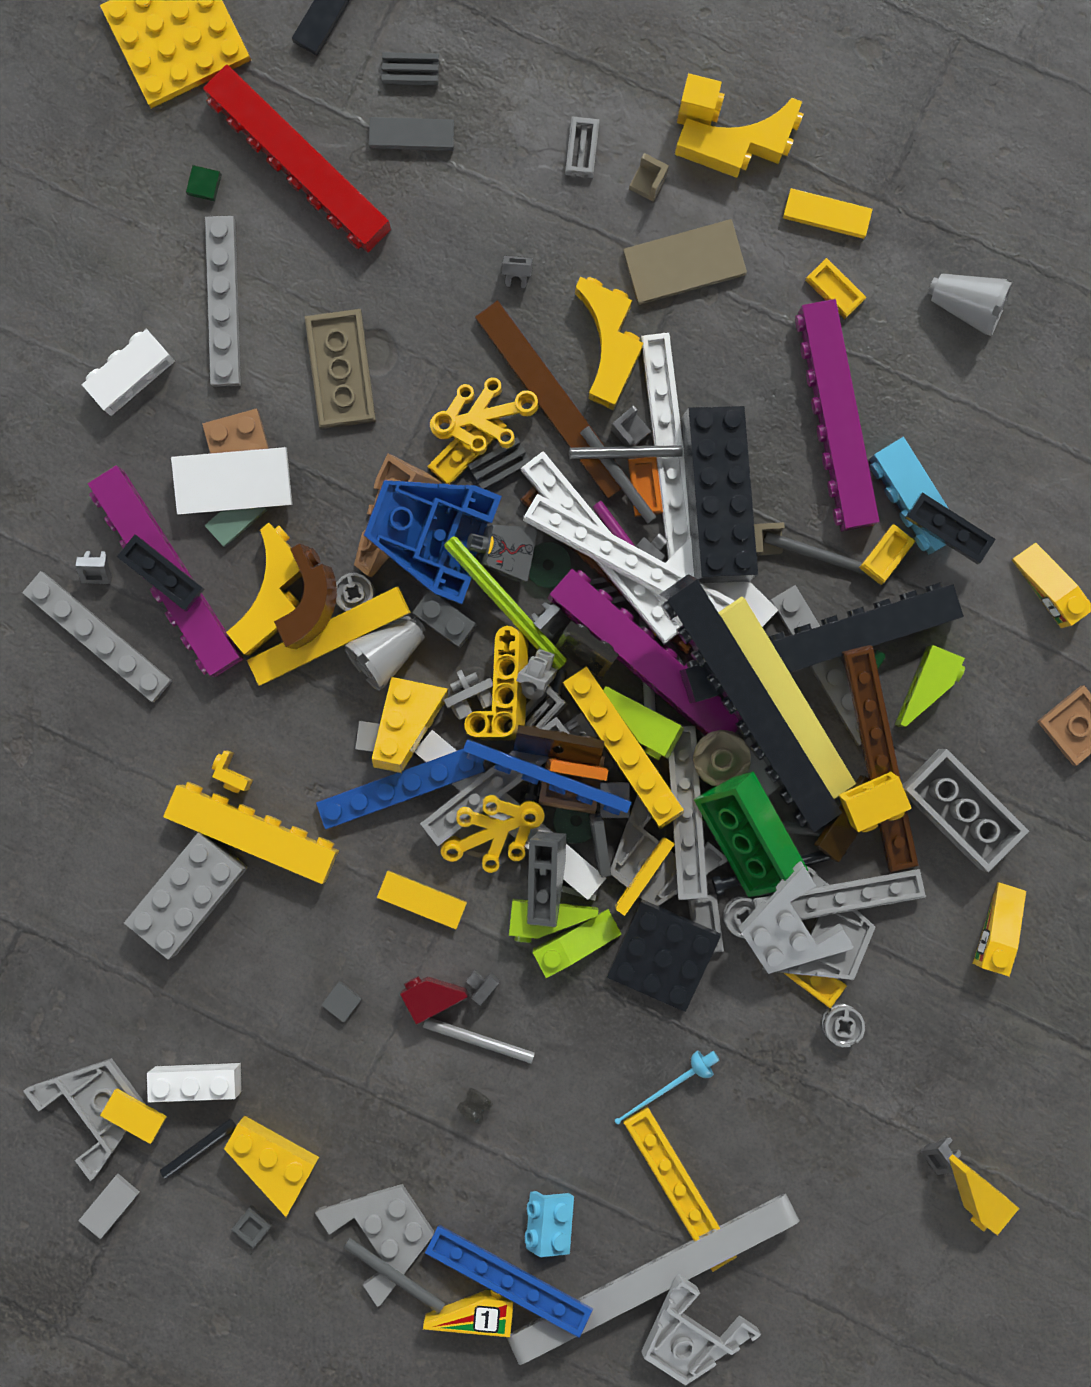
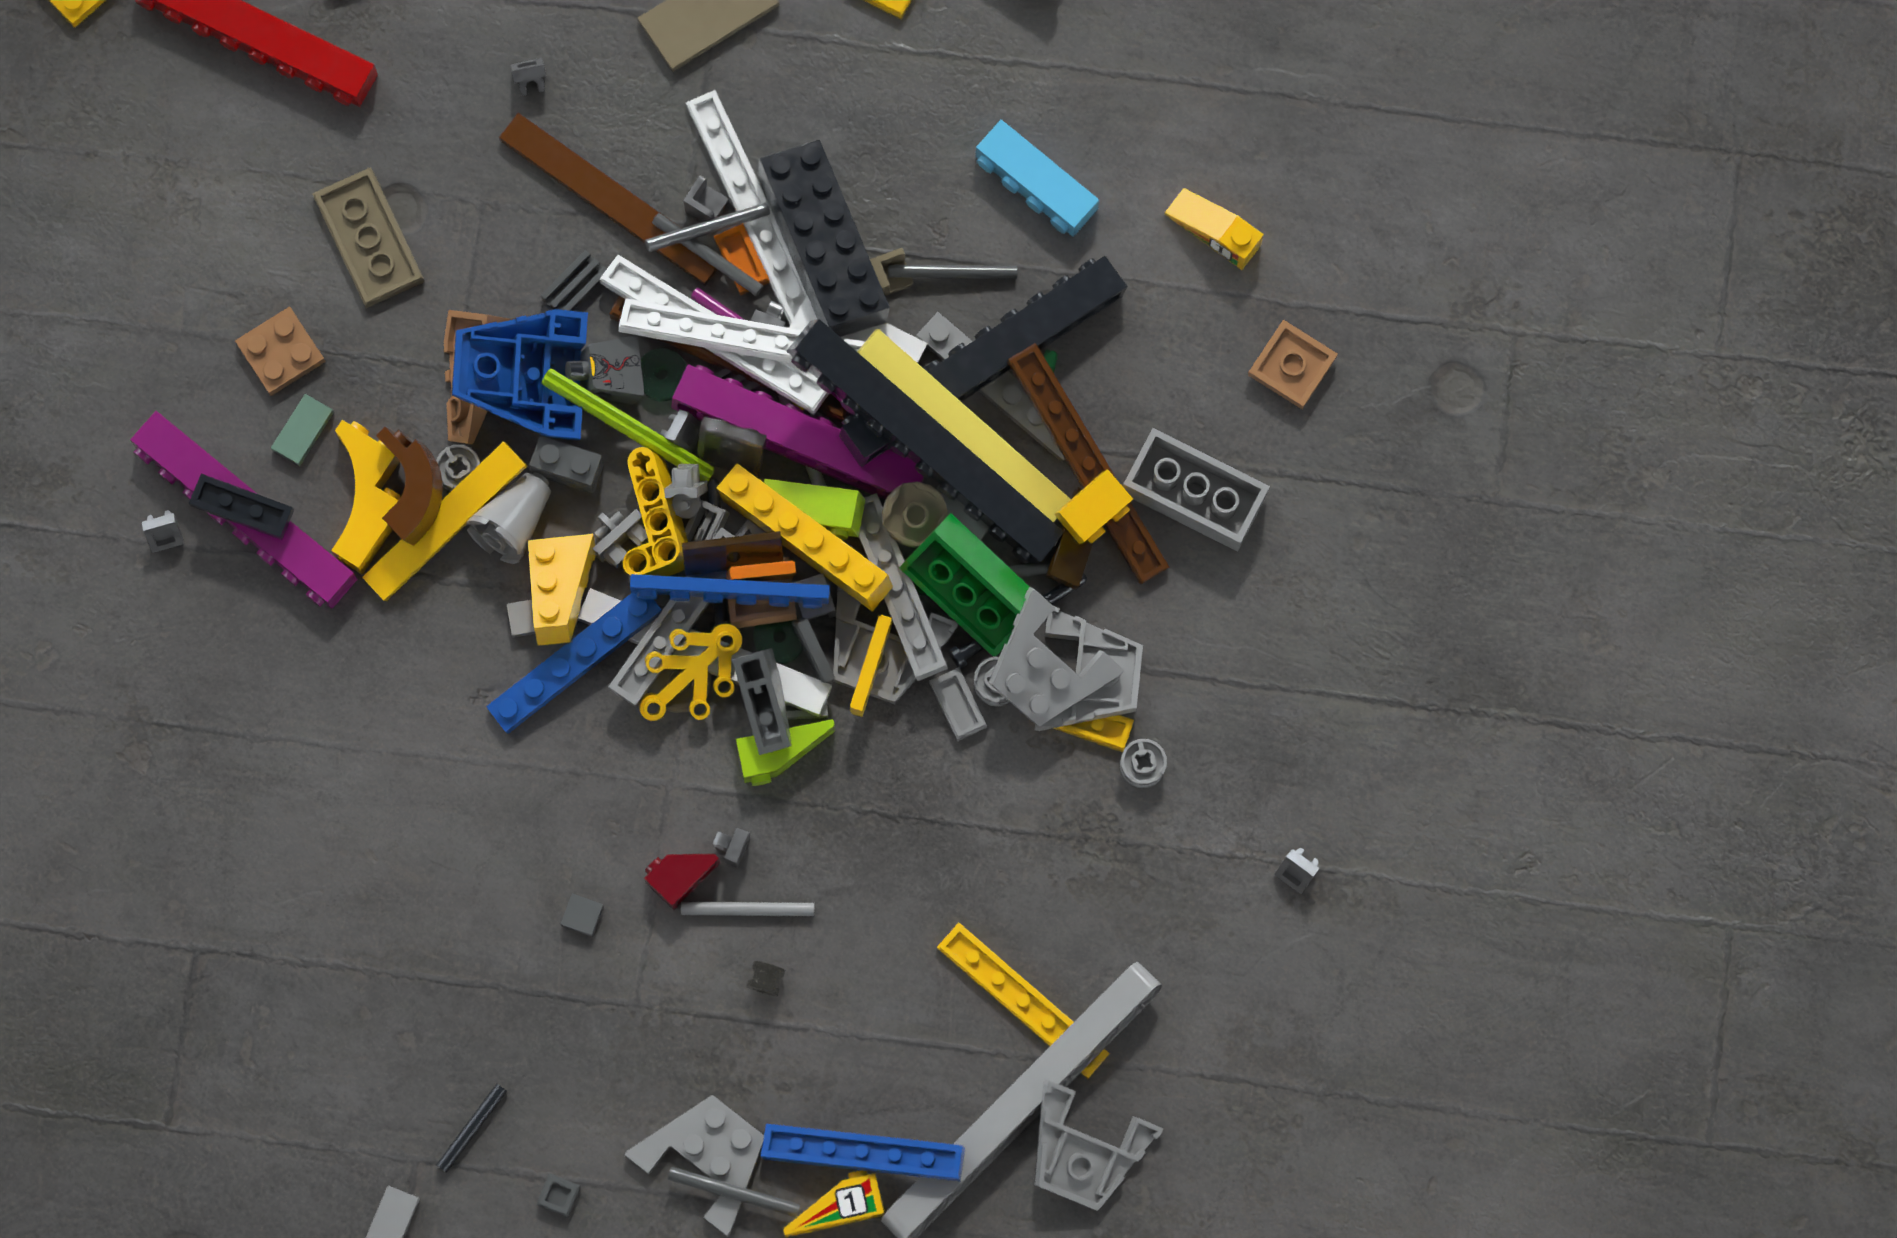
camera: 20 degrees left, 10 degrees down
light grey plate [22,571,172,702] -> none
light grey wing [23,1058,146,1181] -> none
white brick [82,329,175,416] -> none
yellow tile [100,1088,167,1144] -> none
light grey brick [124,833,248,960] -> none
white brick [147,1063,241,1102] -> none
yellow brick [163,782,339,884] -> none
white tile [171,447,292,514] -> none
dark green tile [186,165,222,202] -> none
light grey plate [205,216,241,387] -> none
yellow bracket [212,751,253,794] -> none
yellow wedge [224,1116,319,1217] -> none
yellow tile [377,870,467,929] -> none
yellow tile [427,407,507,485] -> none
yellow plant [430,378,538,455] -> none
medium azure bracket [525,1191,574,1257] -> none
lime slope [533,909,621,978] -> none
yellow arch [575,277,643,410] -> none
black plate [607,899,721,1012] -> none
medium azure sword [615,1051,720,1124] -> none
light grey tile [752,869,926,920] -> none
magenta brick [795,299,880,532] -> none
yellow tile [859,524,916,585] -> none
lime slope [895,645,965,727] -> none
black plate [905,492,996,565] -> none
yellow slope [949,1154,1019,1236] -> none
yellow slope [973,882,1026,977] -> none

